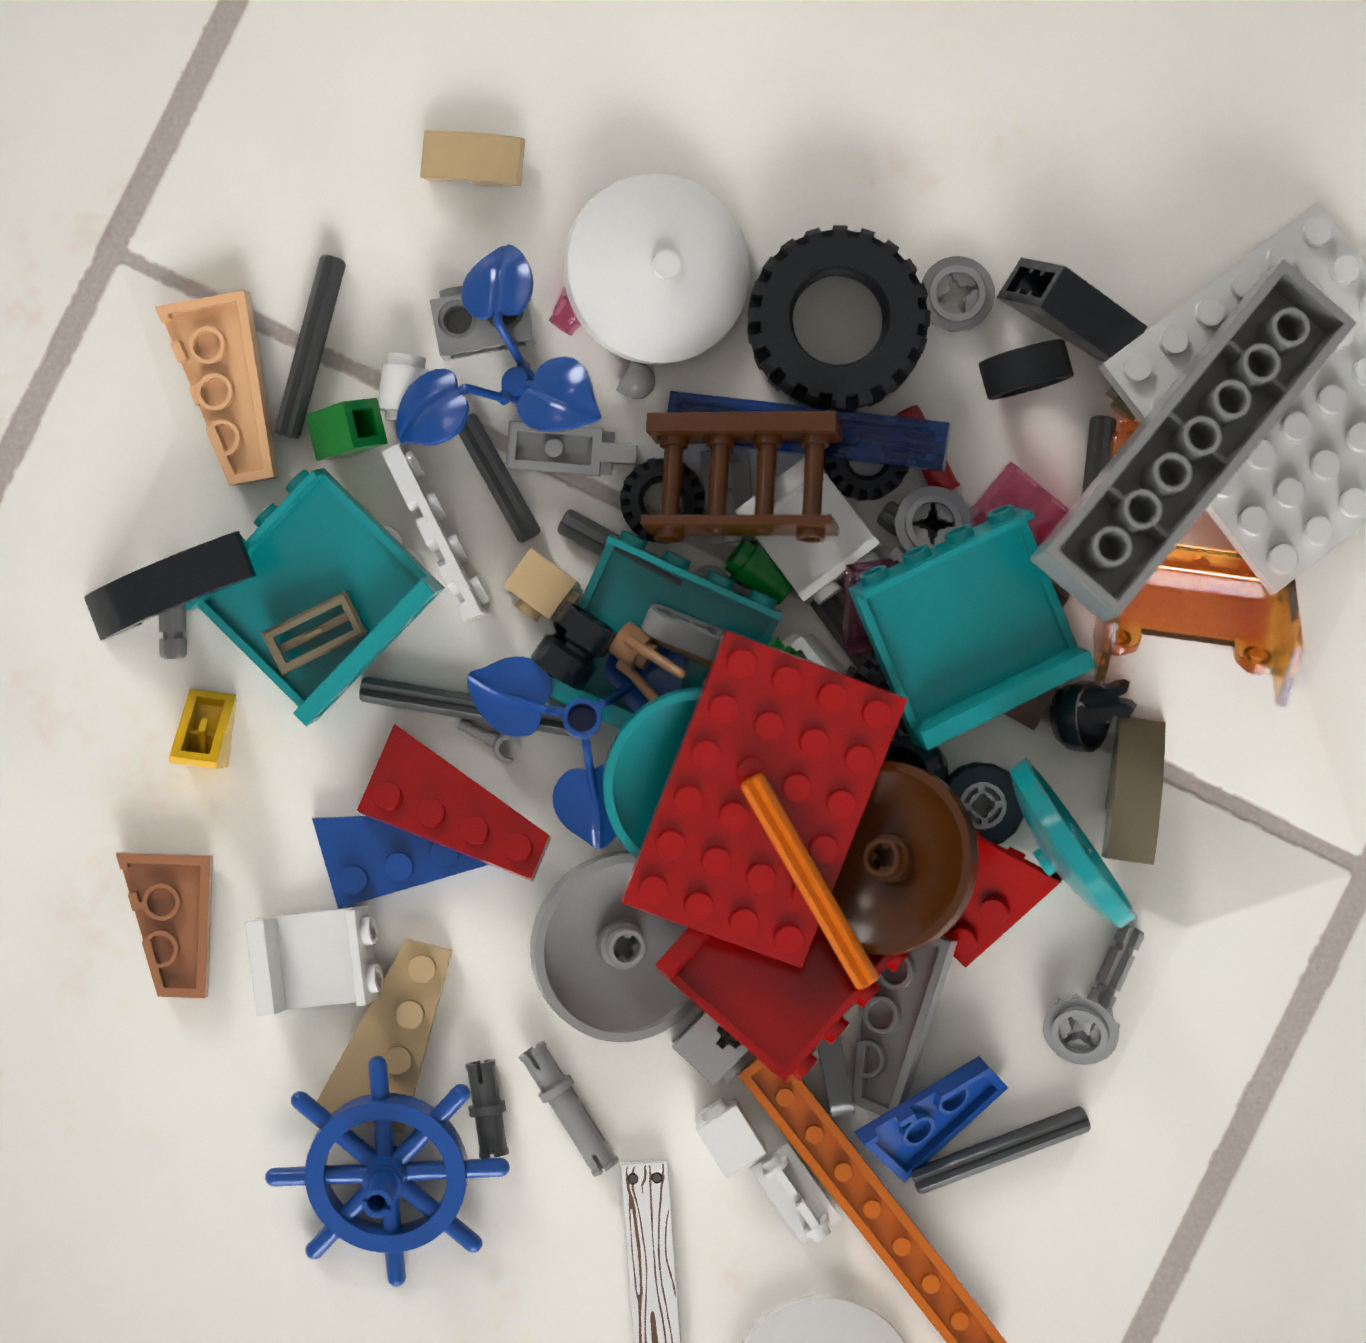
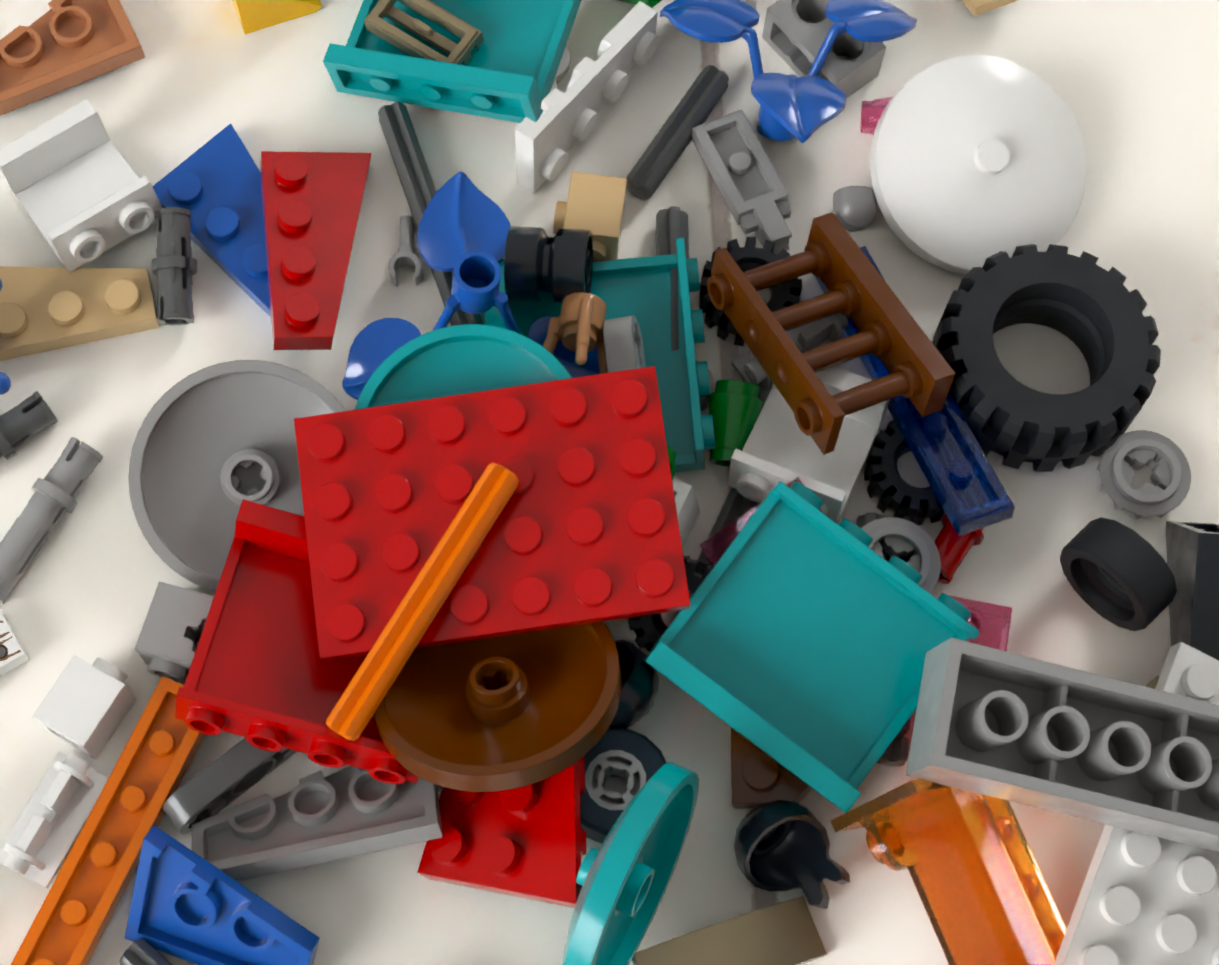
camera: 55 degrees right, 20 degrees down
none -> dark grey pin [152,207,197,325]

